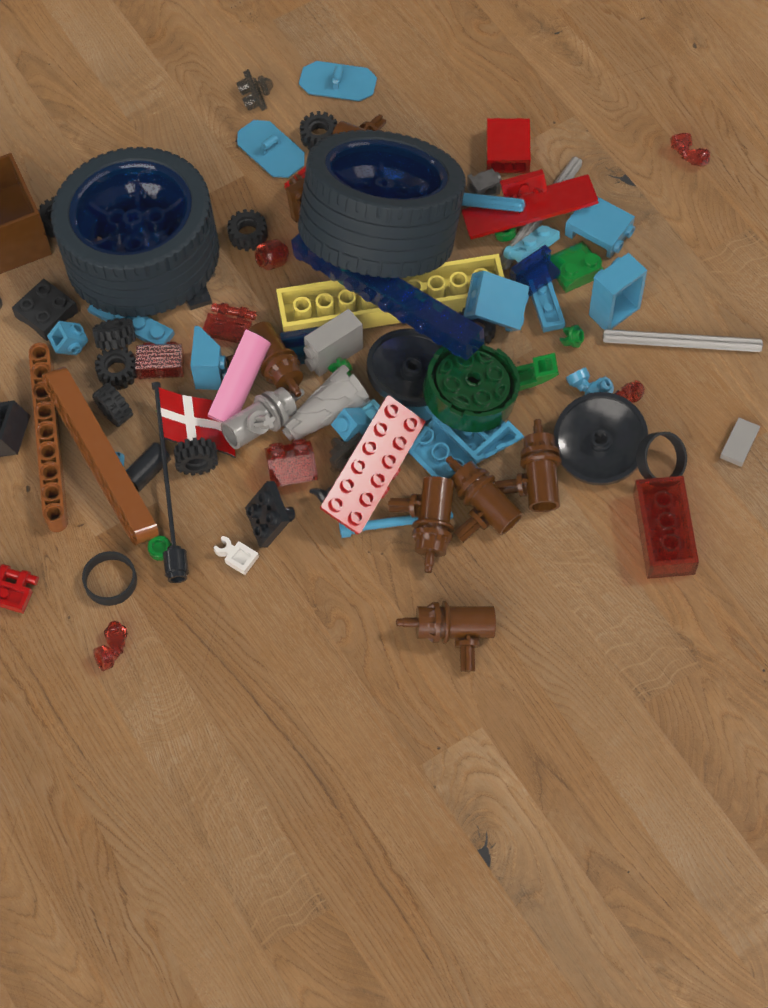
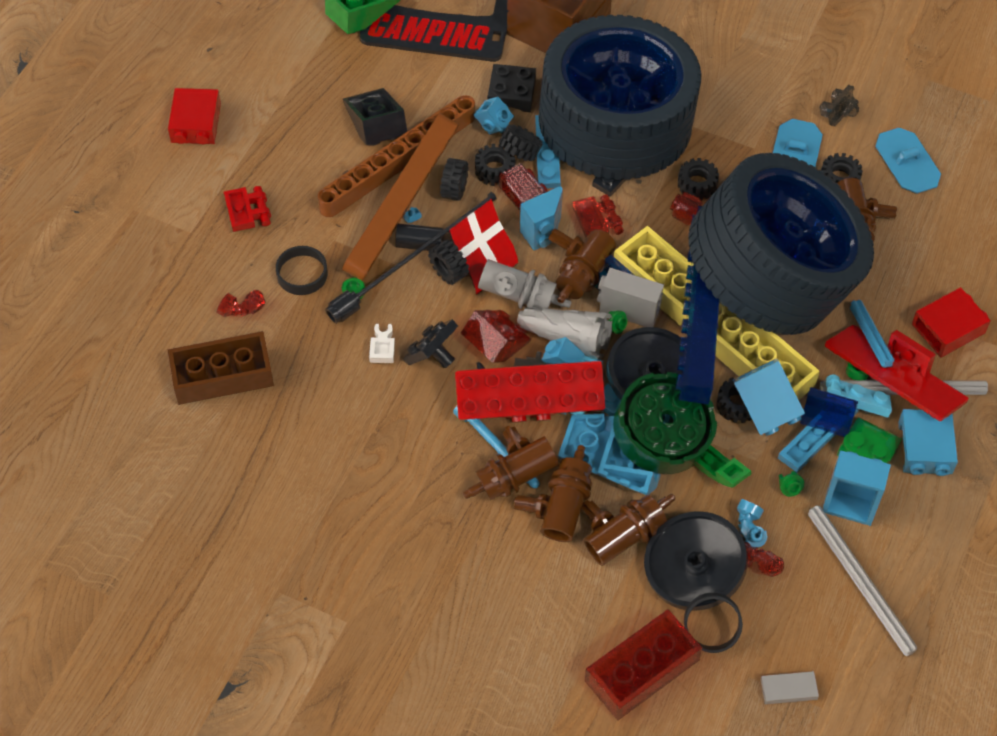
camera: 55 degrees right, 5 degrees down
bright pink brick [208,329,271,423] -> none
reddish brown piece [396,601,496,672] -> none
flat silver brick [467,168,502,196] -> none
none -> reddish brown brick [167,331,274,405]

